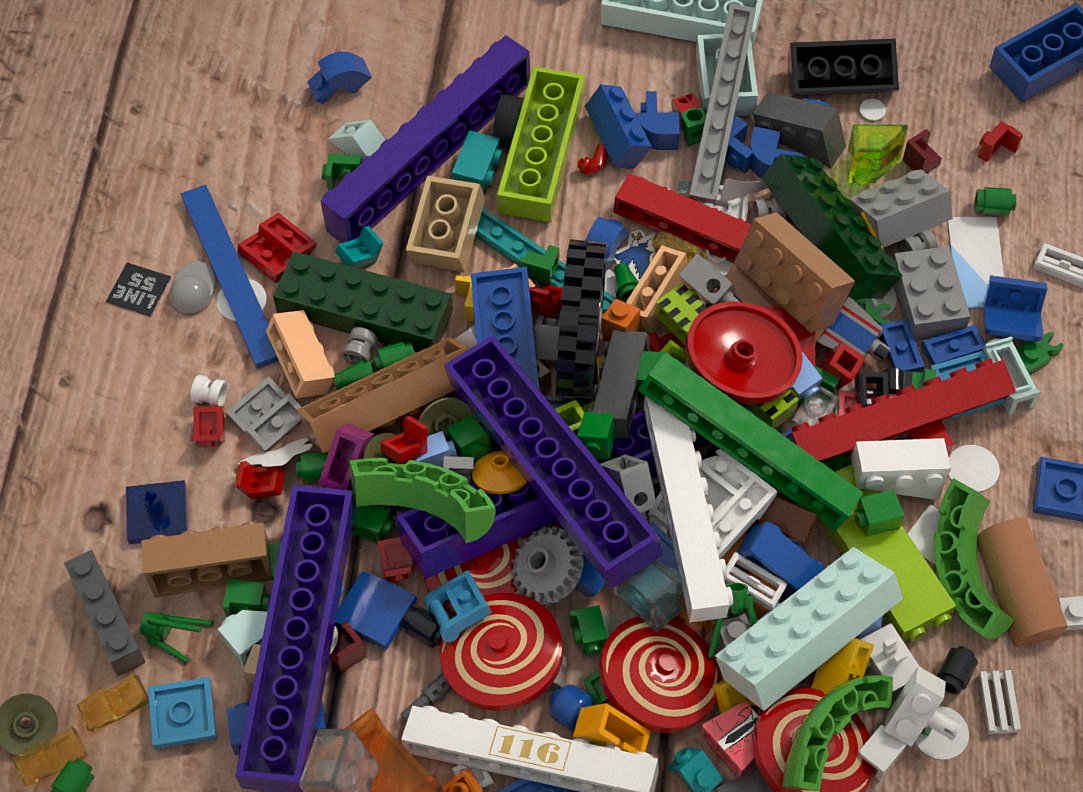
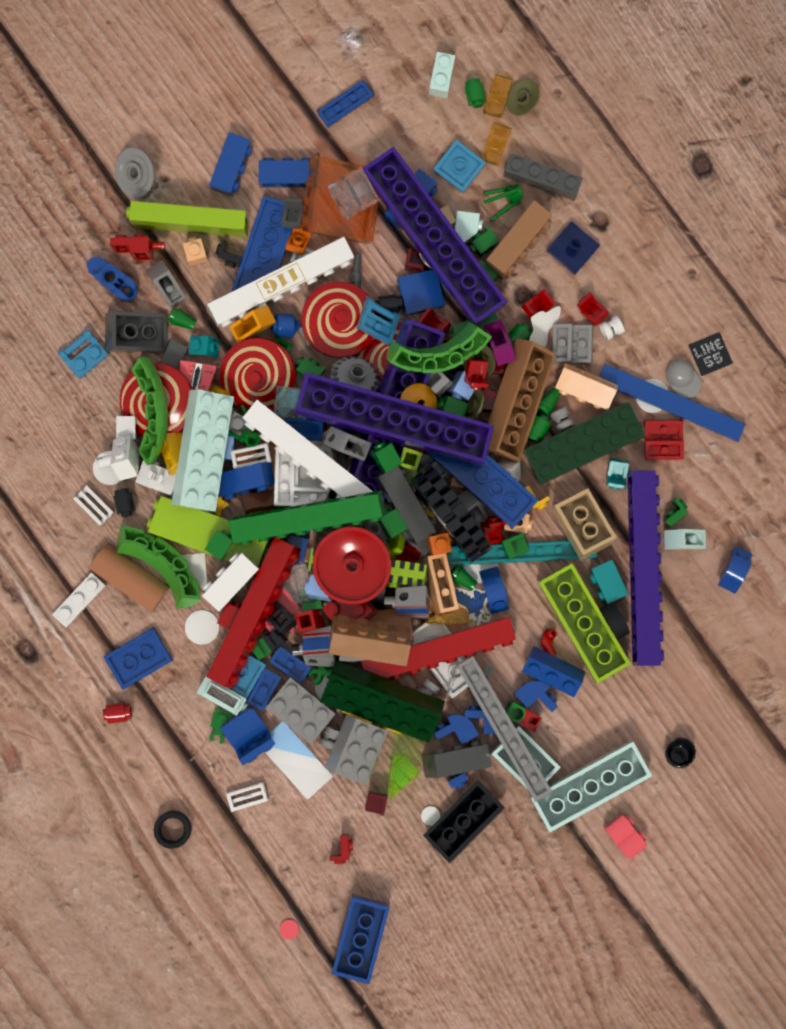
camera: 135 degrees right, 25 degrees up
green brick [974,187,1016,216] -> none

